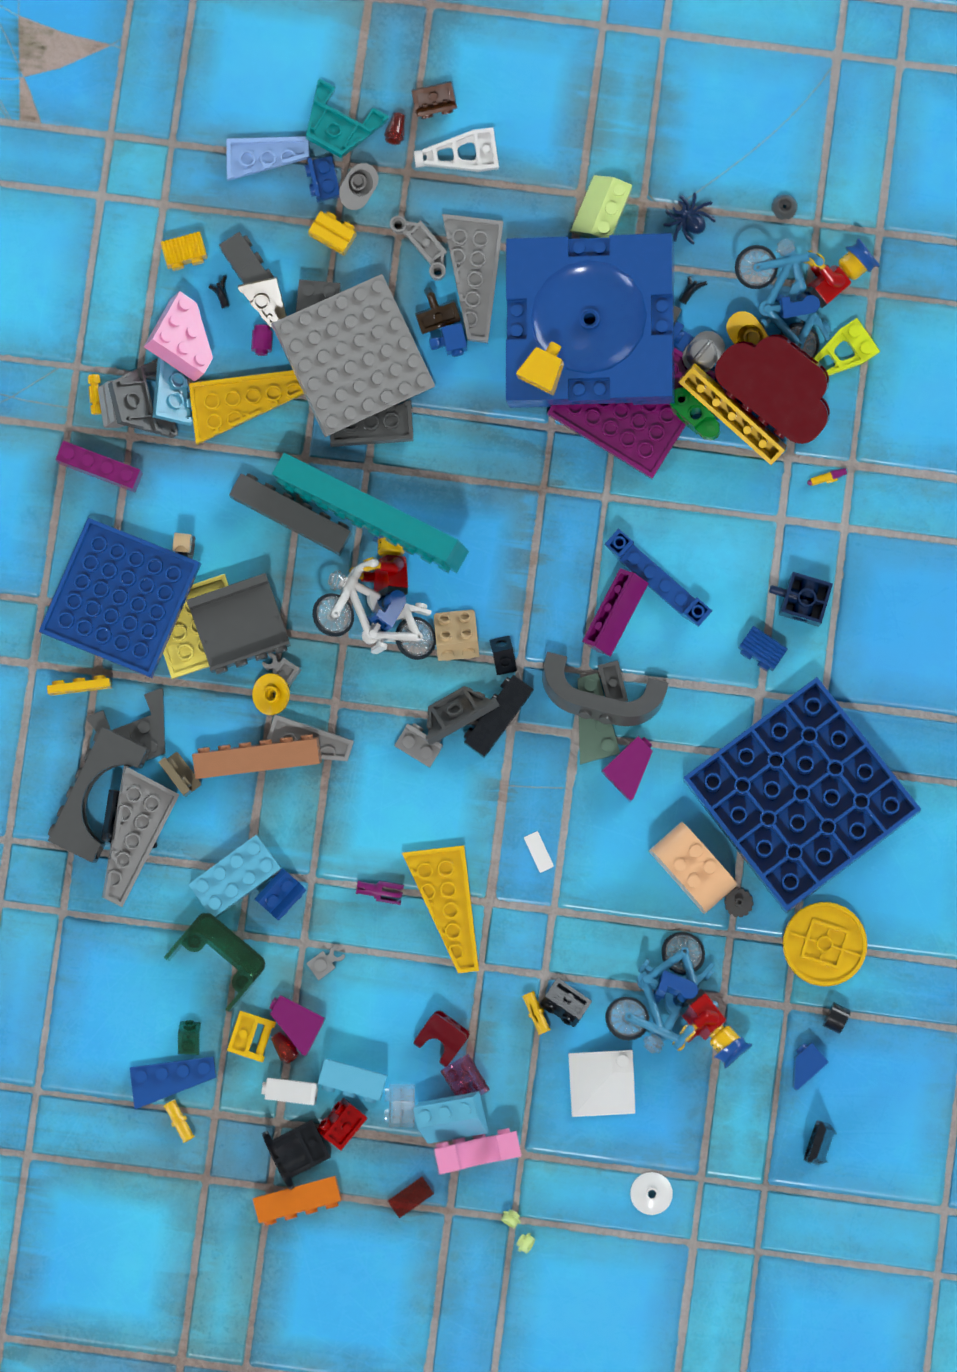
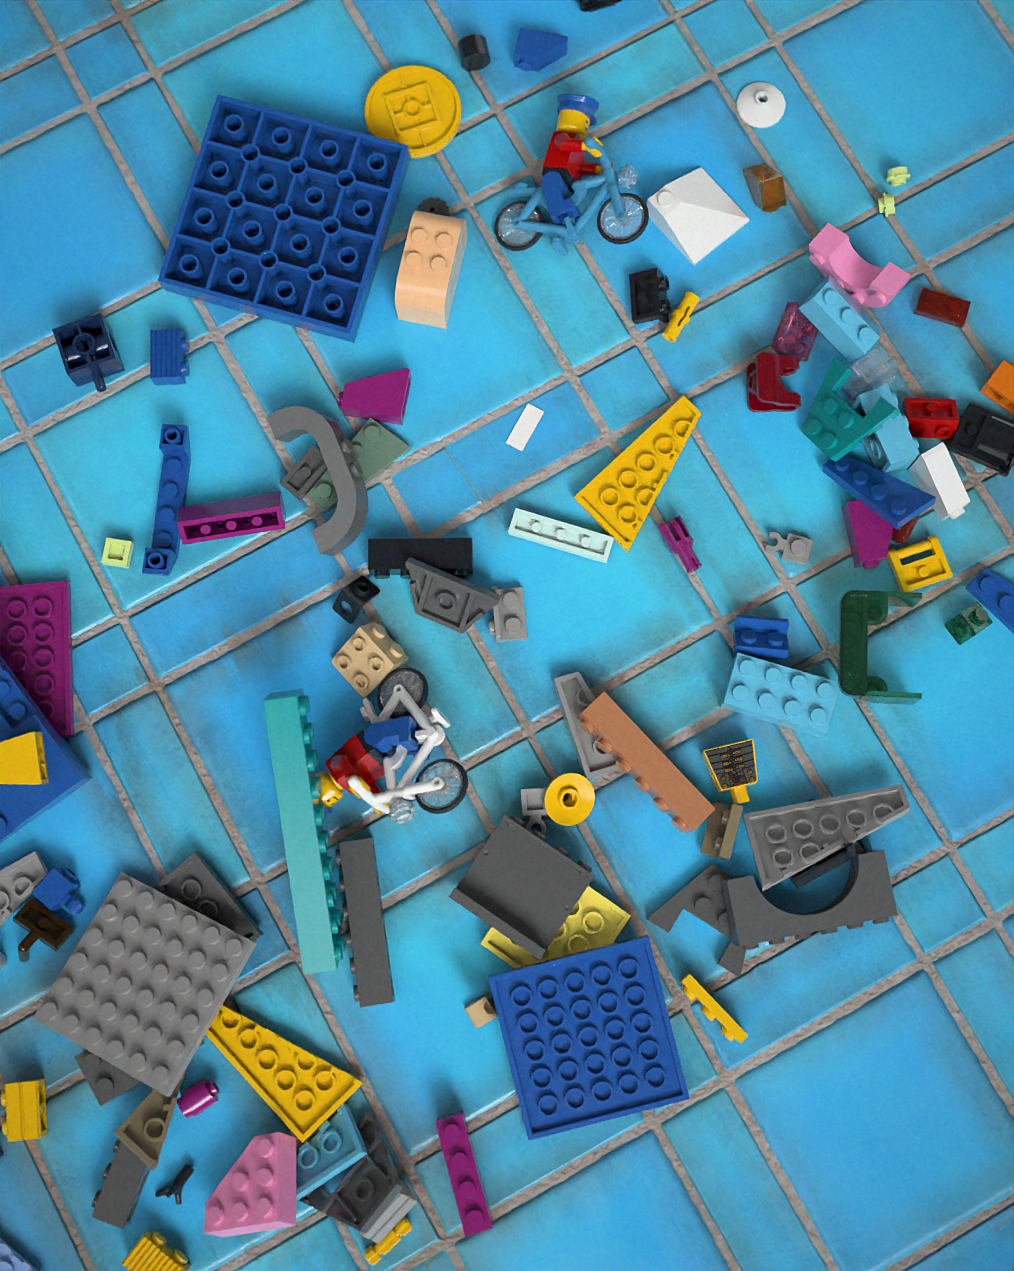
camera: 125 degrees left, 5 degrees down
none -> yellowish green plate [101,538,134,568]
none -> light aqua plate [508,508,614,564]
none -> torso [701,739,758,805]
none -> clear orange slope [743,163,787,213]
none -> teal wing [801,357,901,462]
none -> blue wing [822,455,936,530]

